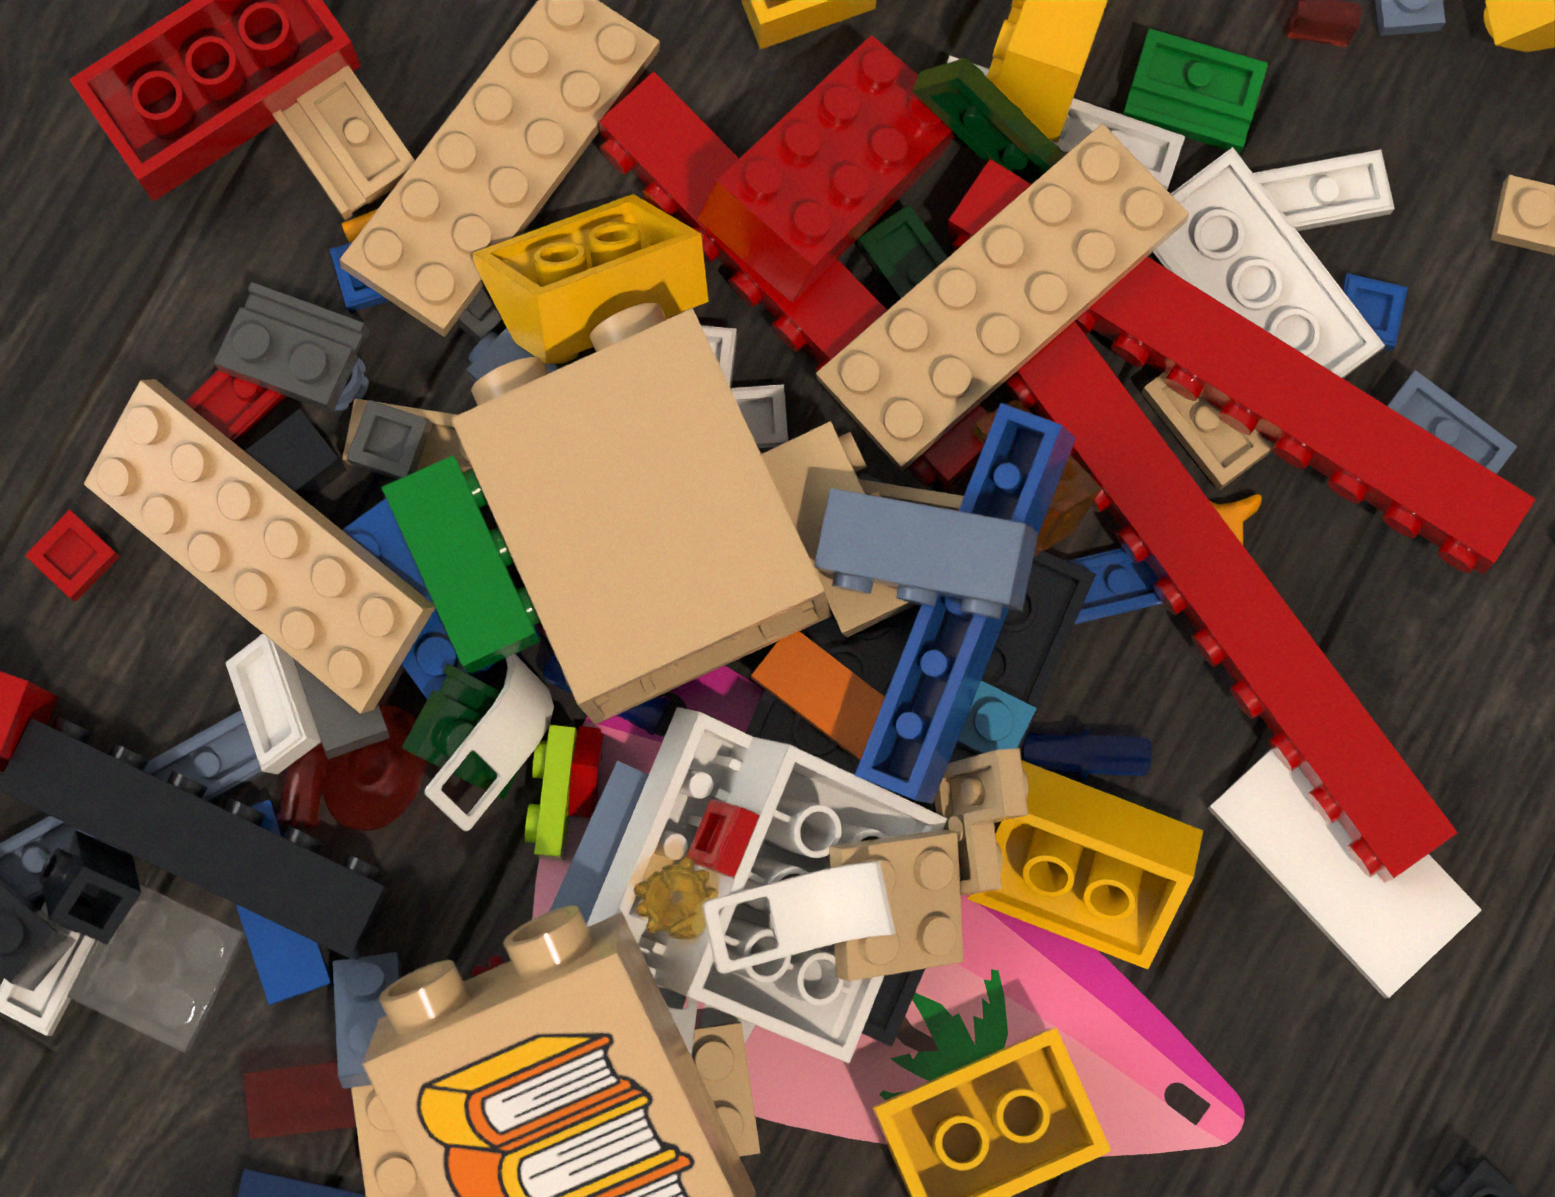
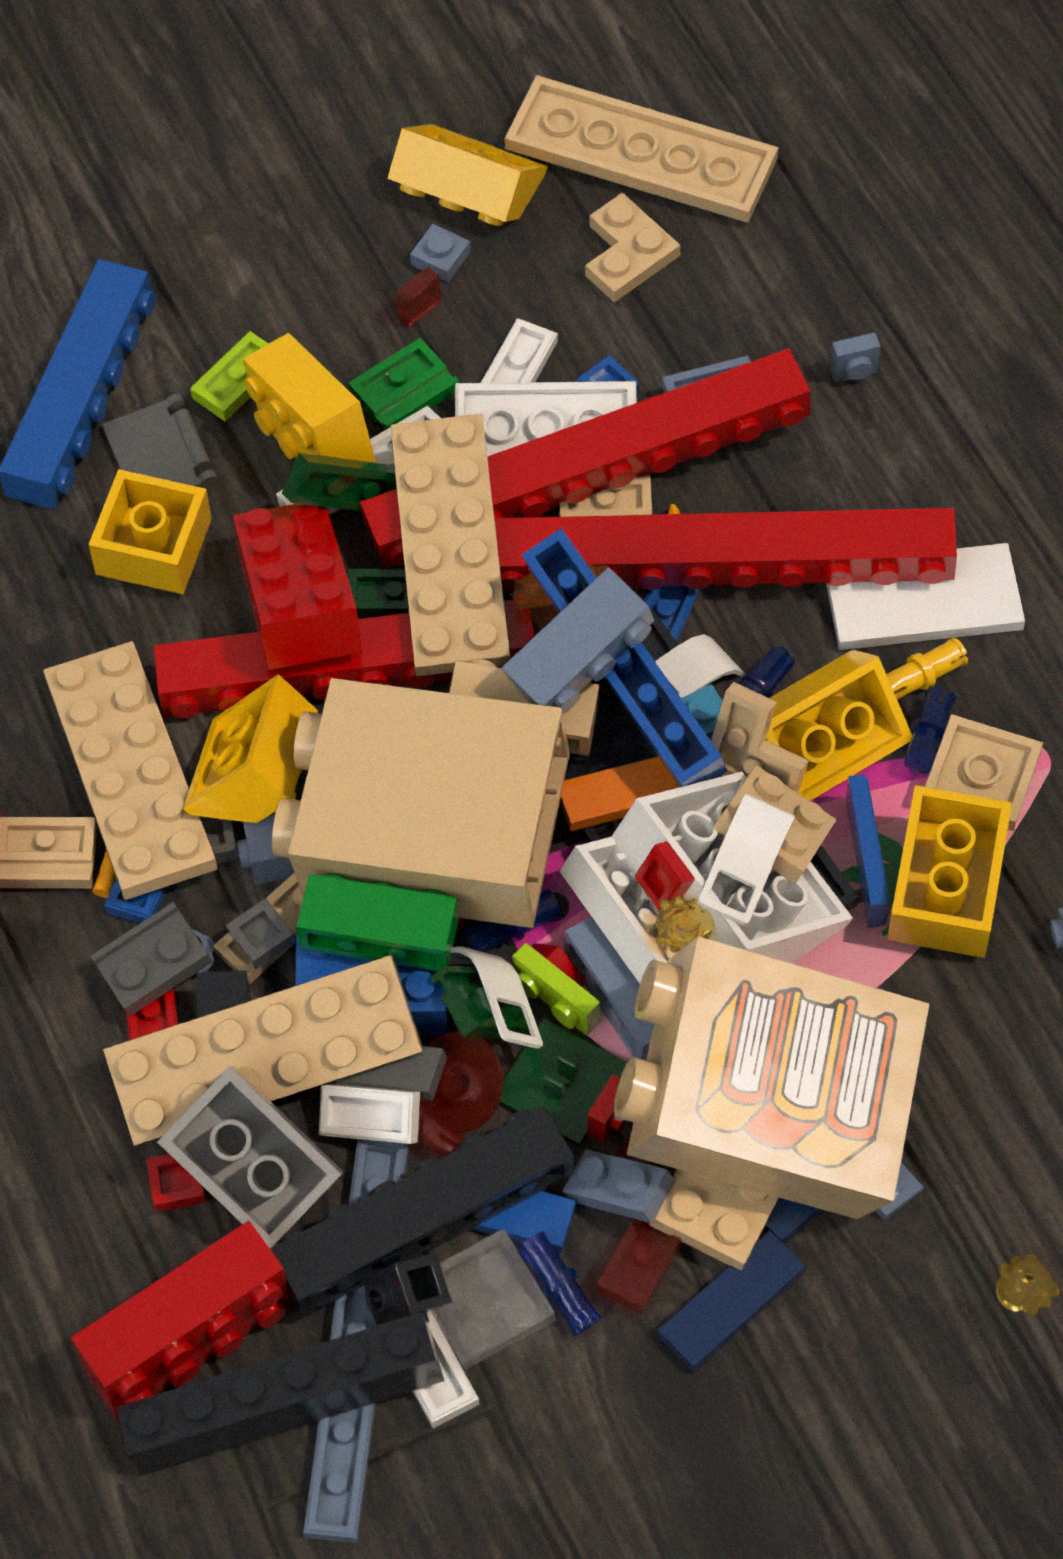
camera: 50 degrees left, 20 degrees down
none -> light grey brick [157,1066,343,1248]
none -> dark green piece [493,1018,627,1147]
none -> clear blue pin [517,1231,602,1336]
none -> red plate [587,1074,628,1144]
none -> white piece [655,634,744,698]
none -> blue tile [845,775,890,927]
none -> yellow pin [886,638,968,700]
none -> clear blue axle [904,686,956,775]
none -> tan plate [925,714,1043,831]

